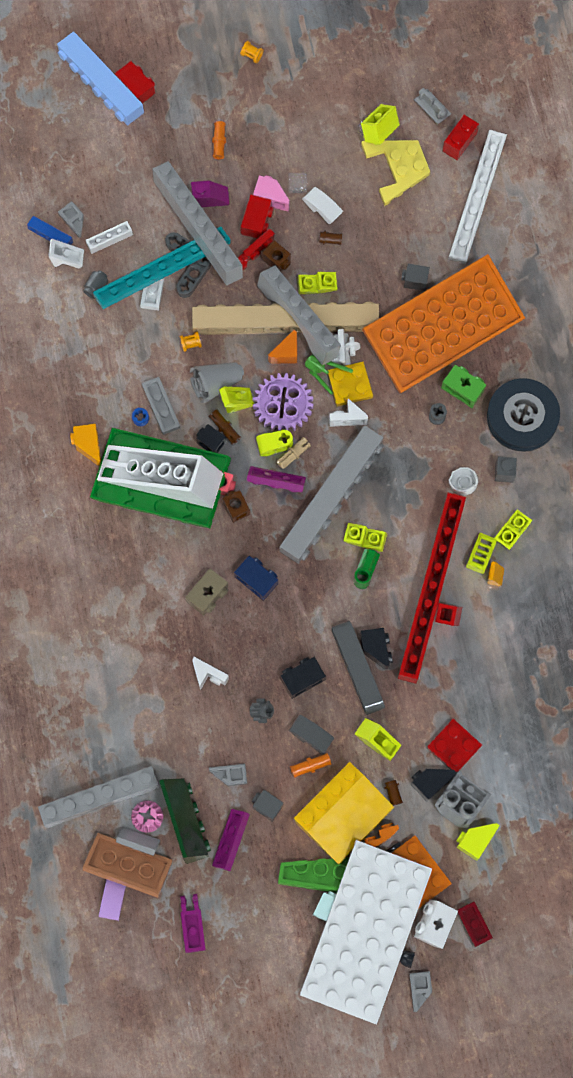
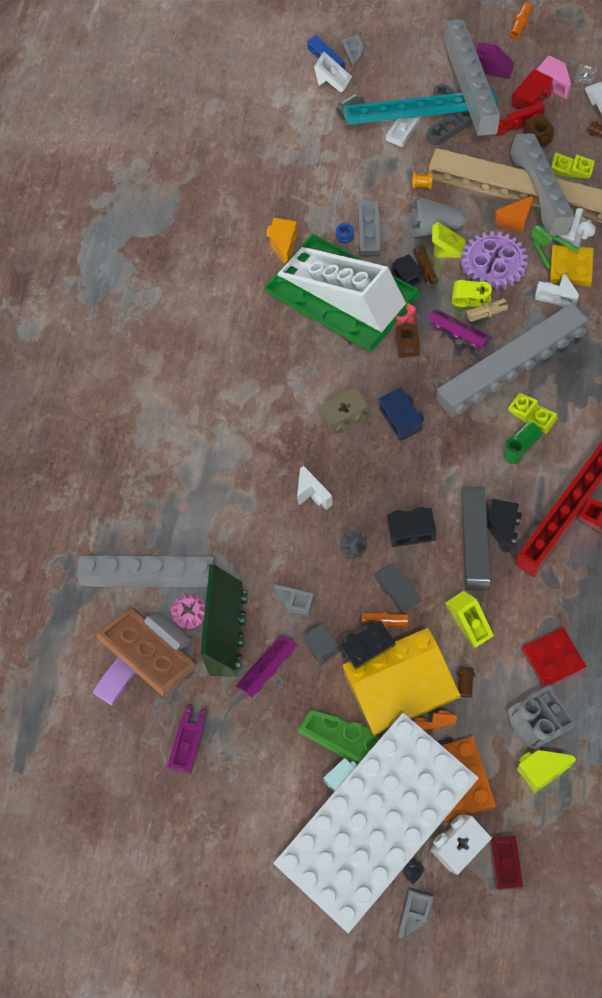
camera: 30 degrees right, 10 degrees down
white piece [86,221,133,254] -> none
black slope [411,769,457,802] -> none
none -> black bracket [340,620,396,670]

